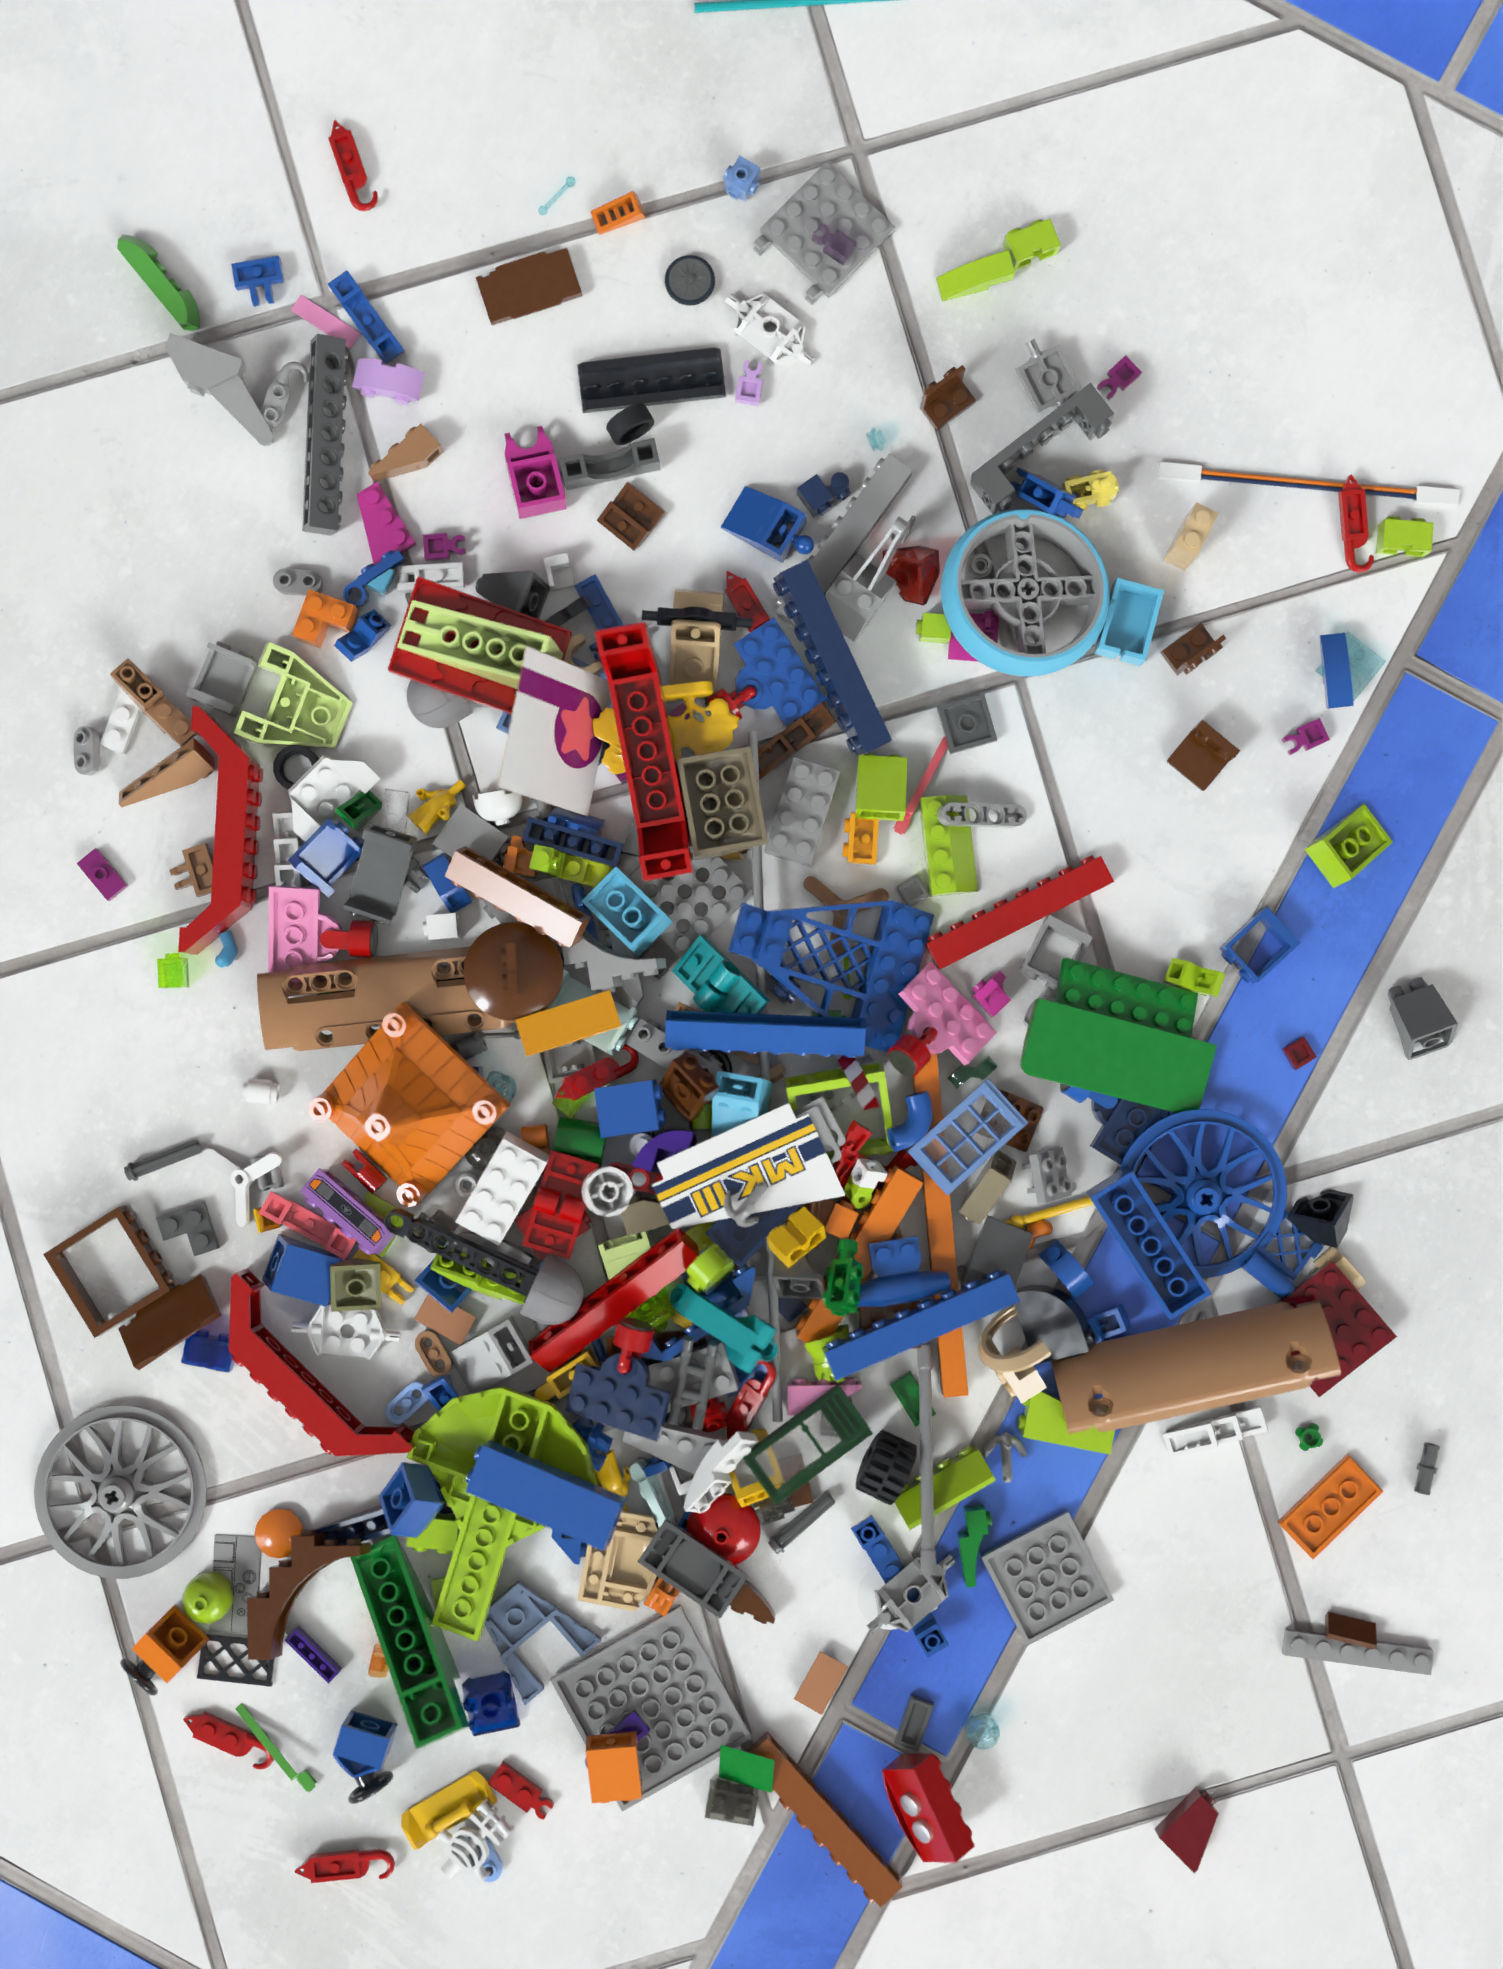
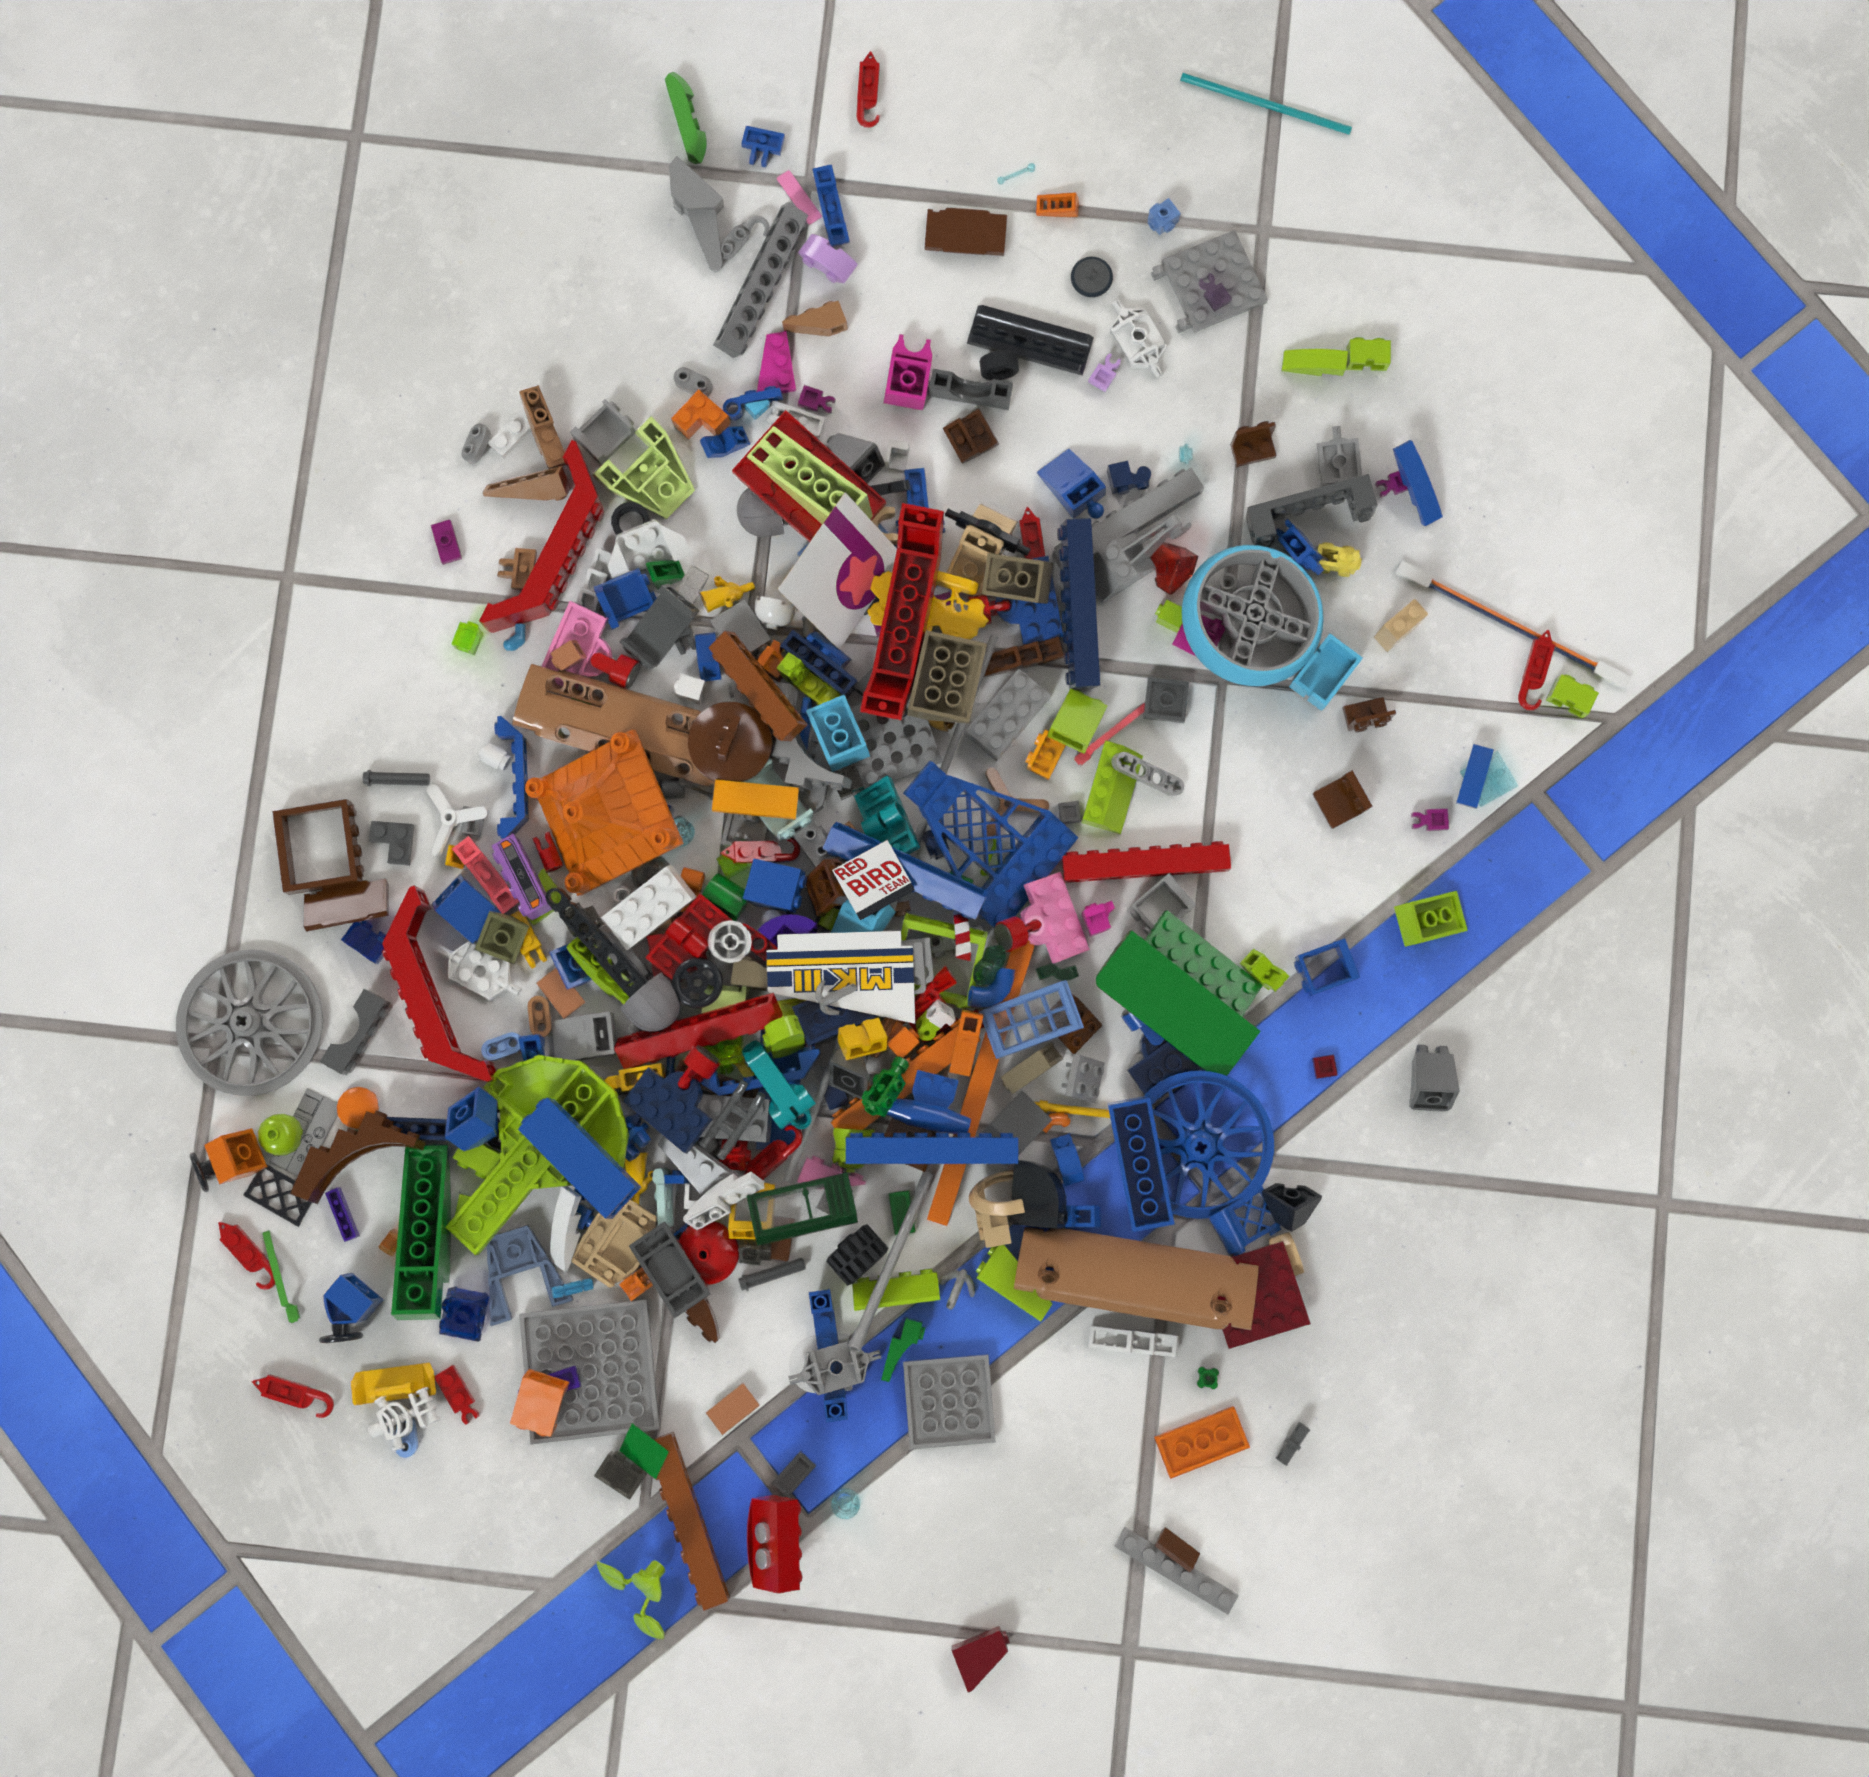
camera: 25 degrees right, 5 degrees down
none -> dark grey arch [320,989,390,1075]
none -> blue slope [494,716,529,839]
none -> nougat brick [550,640,587,671]
none -> white slope [550,1186,581,1272]
none -> dark azure axle [551,1278,594,1298]
none -> lime plant [596,1560,666,1639]
none -> black plate [672,957,723,1008]
none -> sticker [832,840,915,920]
none -> orange slope [949,1010,983,1077]
none -> clear green piece [973,945,1006,986]
none -> dark tan slope [982,553,1054,604]
none -> blue slope [1393,440,1443,526]

